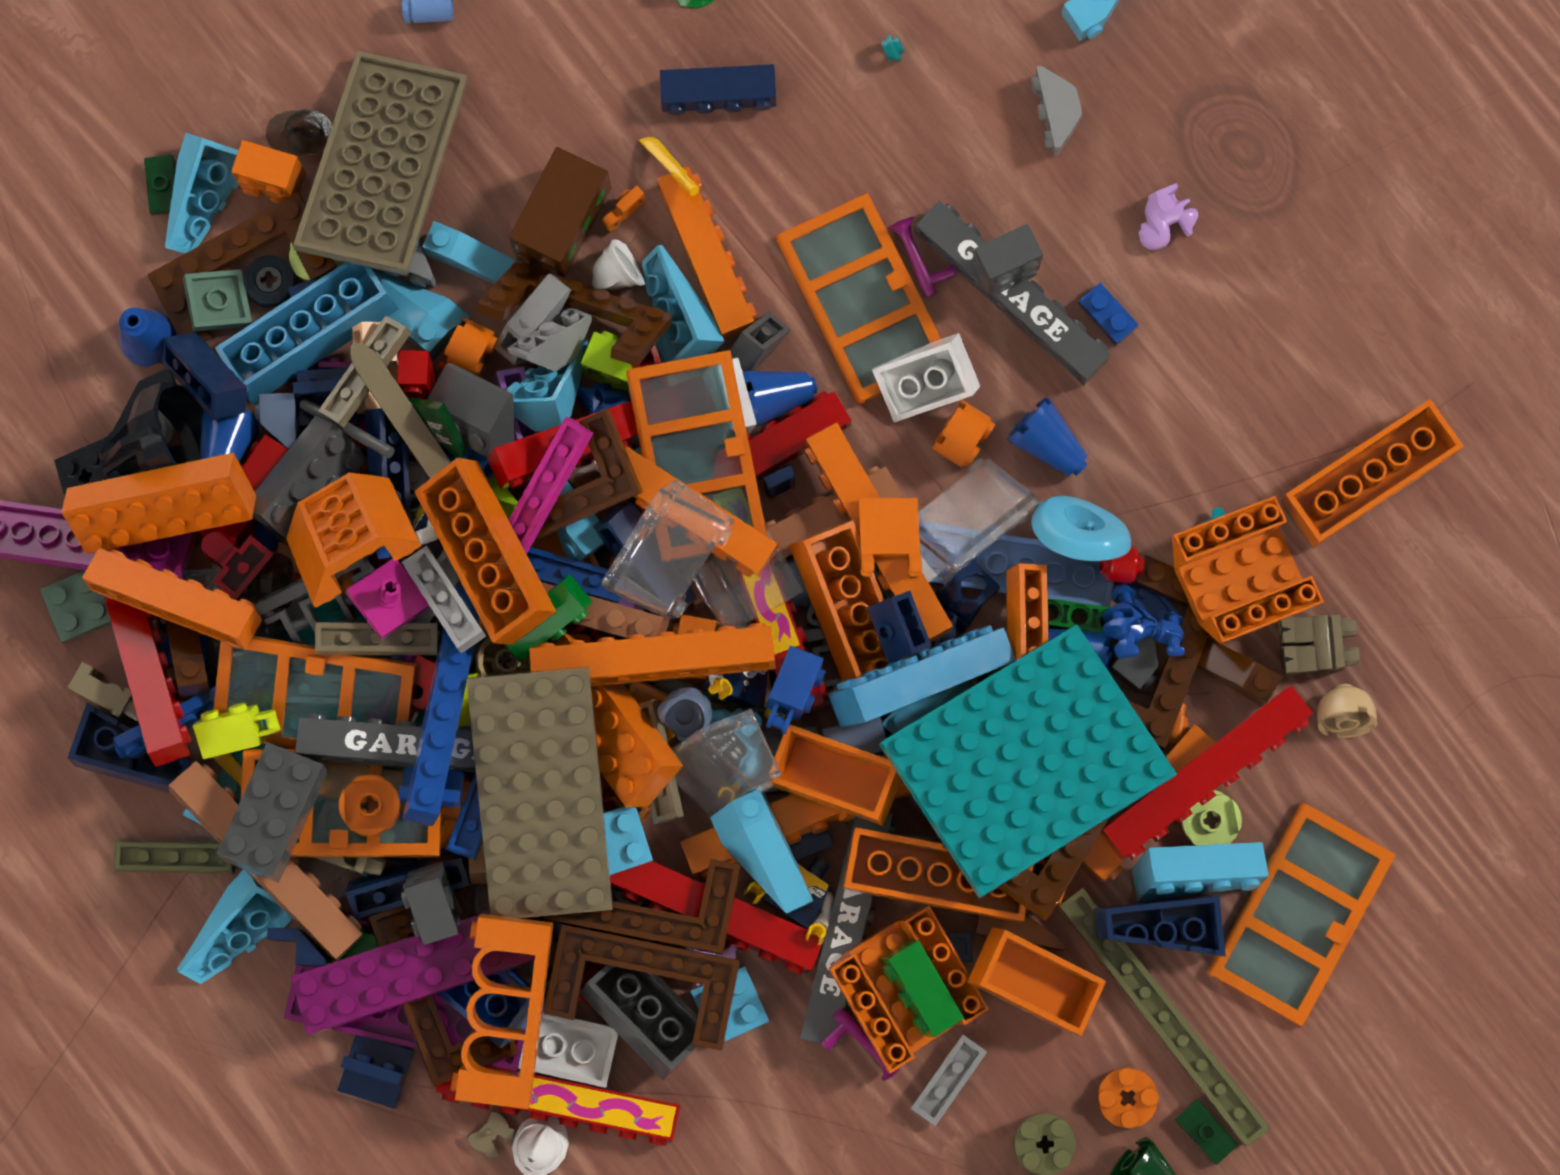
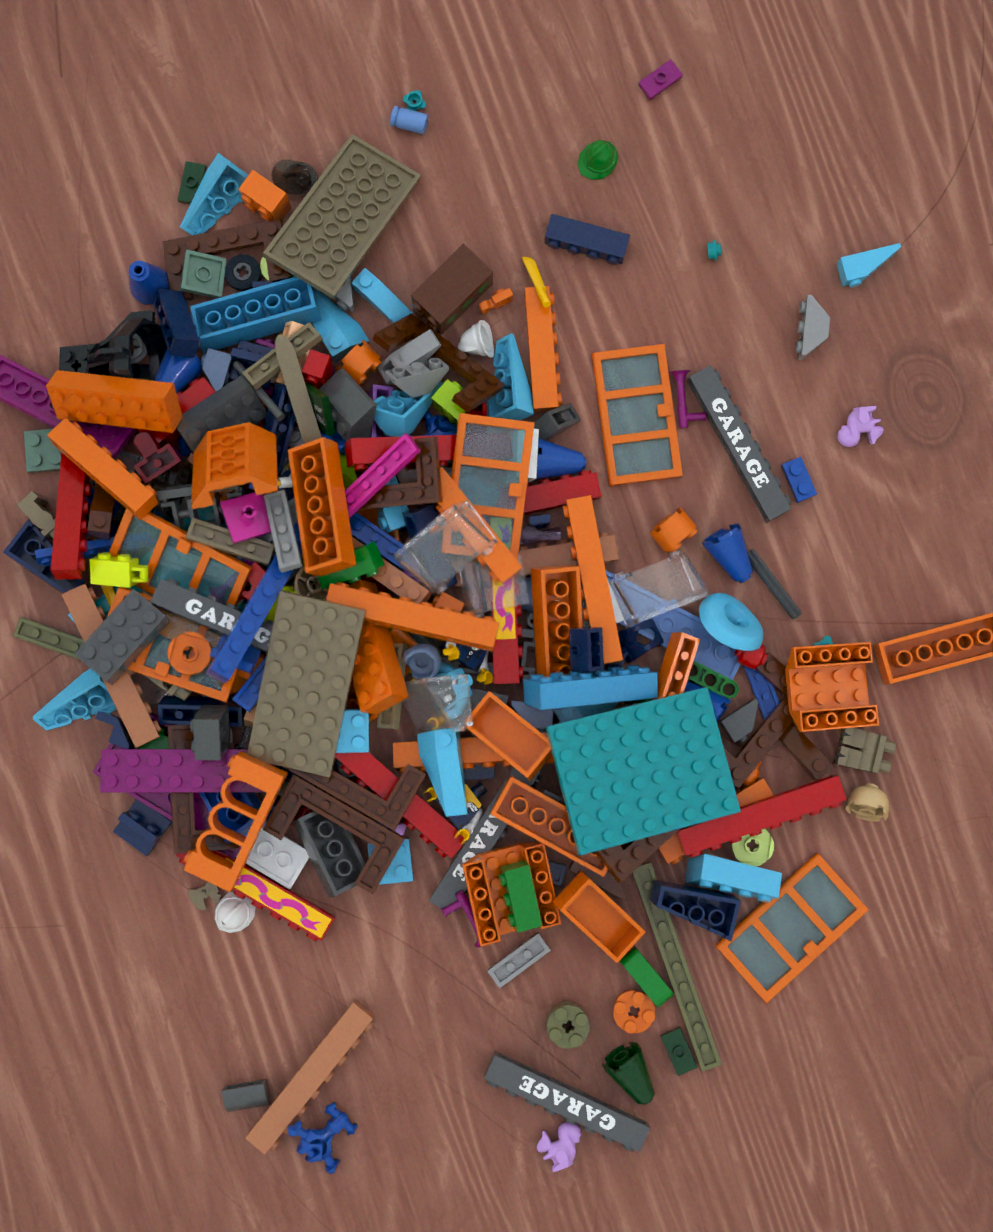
camera: 15 degrees right, 5 degrees up
blue brick [766,646,826,735] -> none
orange flag [858,498,922,577] -> none
white slope [872,333,980,422] -> none
dark grey brick [972,224,1043,294] -> none
blue piece [1103,583,1185,659] -> none
none -> clear purple plate [520,526,561,544]
none -> green beam [620,947,674,1008]
none -> dark grey axle [748,549,802,619]

